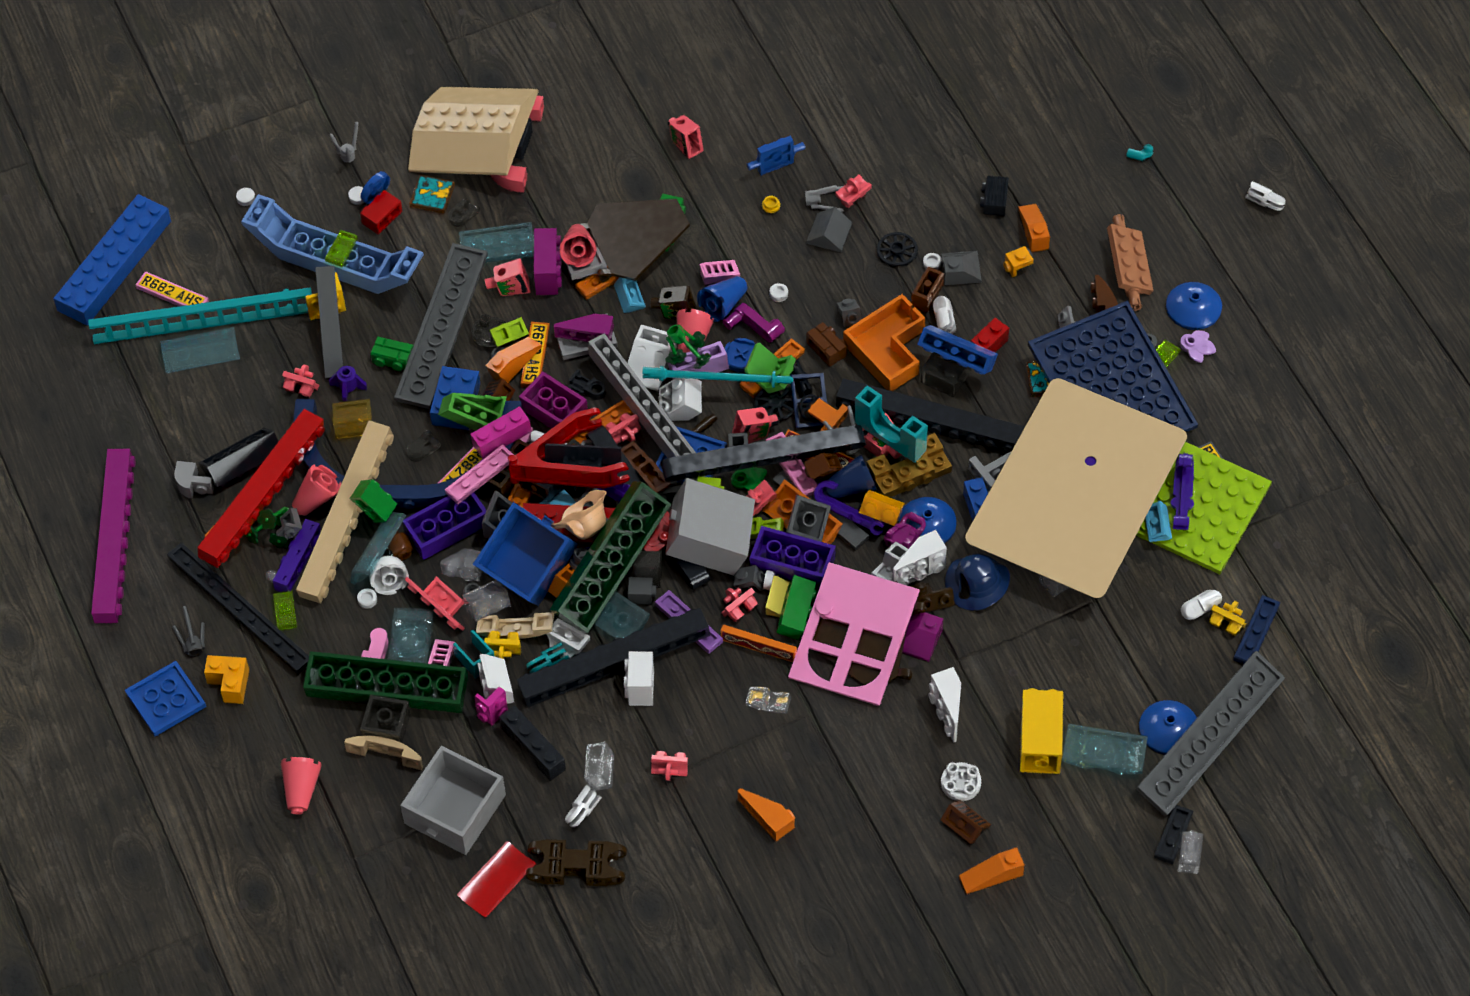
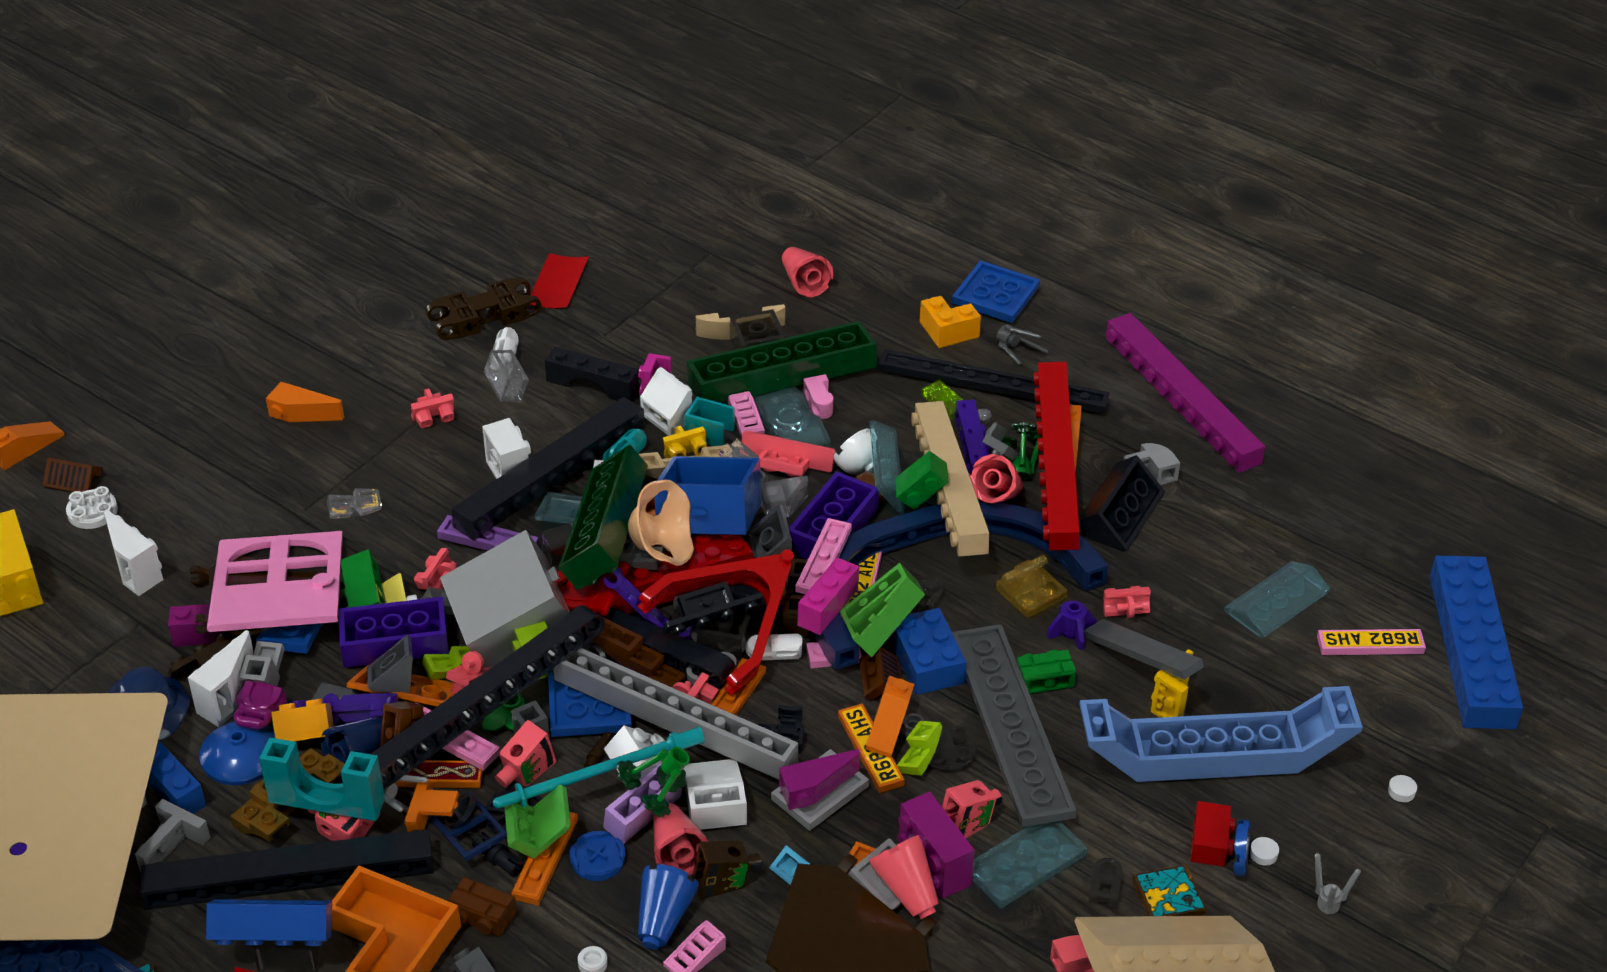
camera: 150 degrees right, 15 degrees down
teal ladder [88,287,312,344] -> none
clear neon green plate [325,230,358,267] -> none
light grey container [401,746,506,855] -> none
magenta brick [519,371,588,429] -> none
tile [720,625,797,662] -> none
magenta beam [723,303,785,343] -> none

